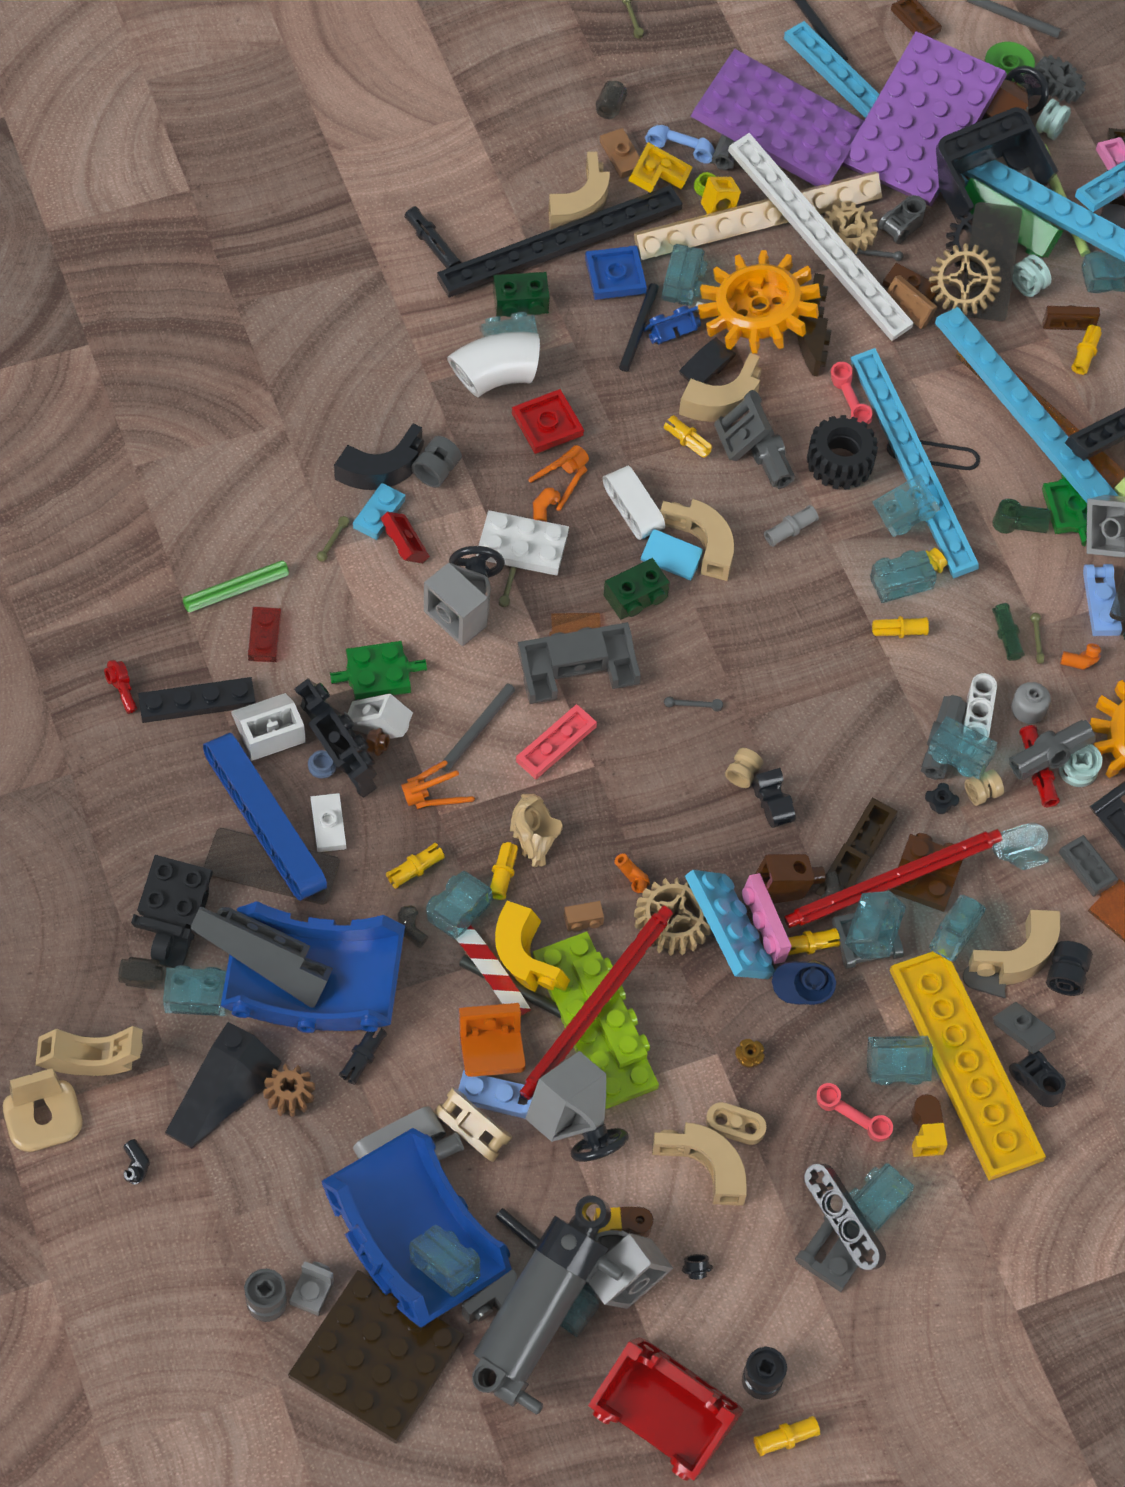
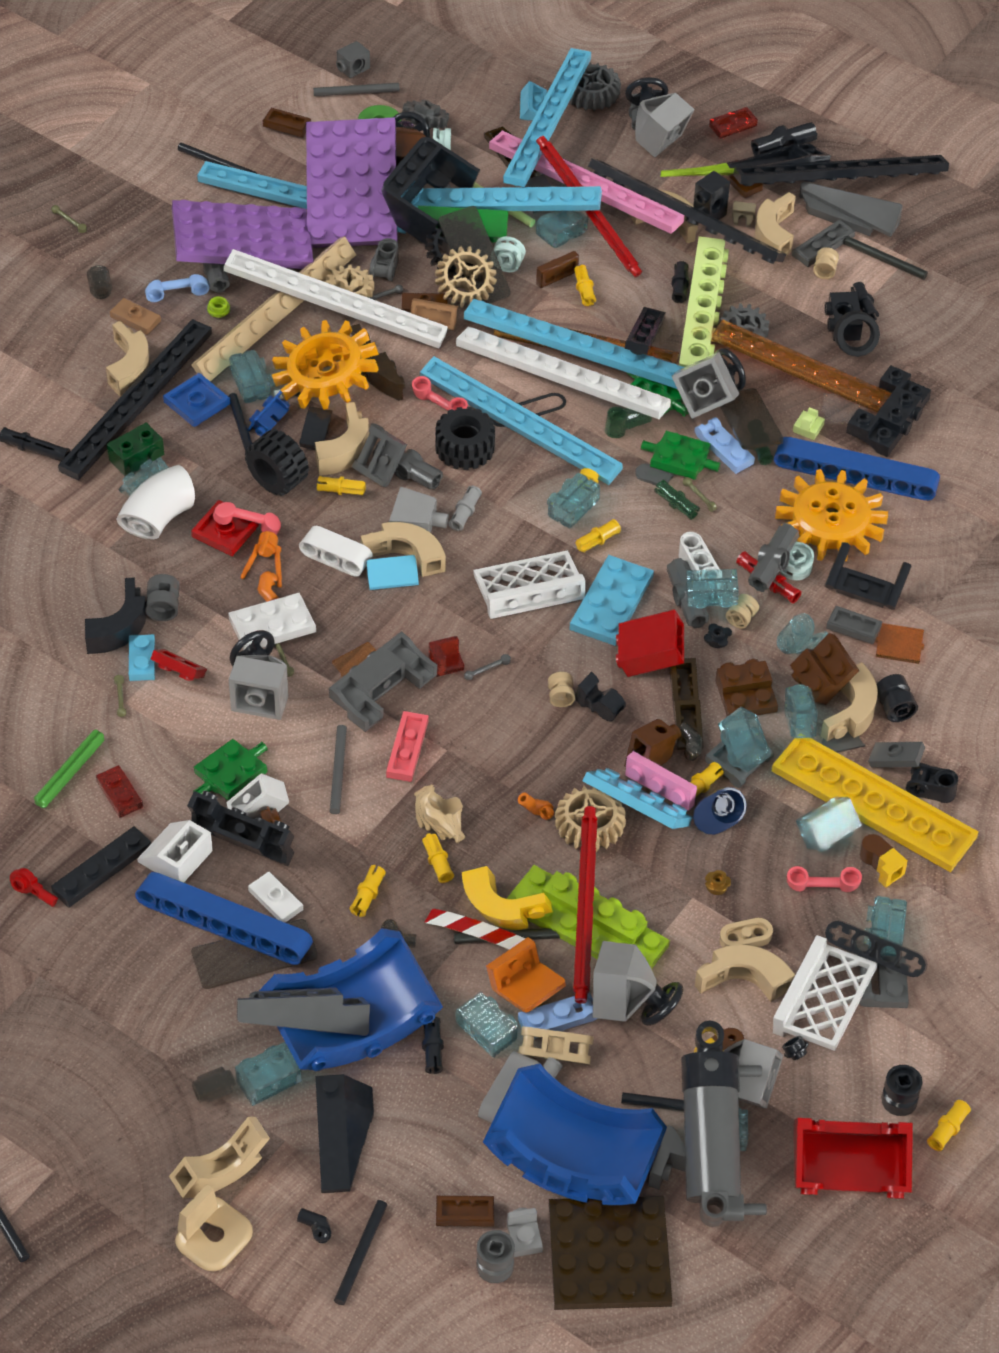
camera: 30 degrees left, 10 degrees down
black plate [131,855,213,970] -> none
medium nougat gear [263,1063,315,1117] -> none
sand blue plate [308,750,337,779] -> none
orange plant [401,760,475,809] -> none
clear light blue brick [409,1224,480,1297] -> none
clear light blue brick [426,870,493,939] -> none
medium nougat piece [563,901,604,932] -> none
dark green brick [603,558,670,620] -> none
yellow plate [628,142,693,193] -> none
yellow brick [701,177,741,214] -> none
red piece [784,829,1002,928] -> none
clear light blue brick [872,474,941,537] -> none
light grey head [1011,682,1051,724] -> none
orange arm [1060,643,1101,670] -> none
none -> coral bar [213,502,281,535]
none -> black tyre [245,429,309,496]
none -> black bar [334,1200,387,1305]
none -> light grey torso [389,487,449,533]
none -> clear red panel [429,636,465,677]
none -> reddish brown plate [436,1195,494,1227]
none -> white plate [456,326,671,419]
none -> clear light blue brick [456,991,518,1058]
none -> white fence [474,550,585,619]
none -> medium azure plate [569,555,654,646]
none -> red brick [616,609,684,677]
none -> dark grey piece [635,464,675,489]
none -> green plate [641,430,721,480]
none -> white fence [773,935,877,1051]
none -> reddish brown plate [790,633,860,705]

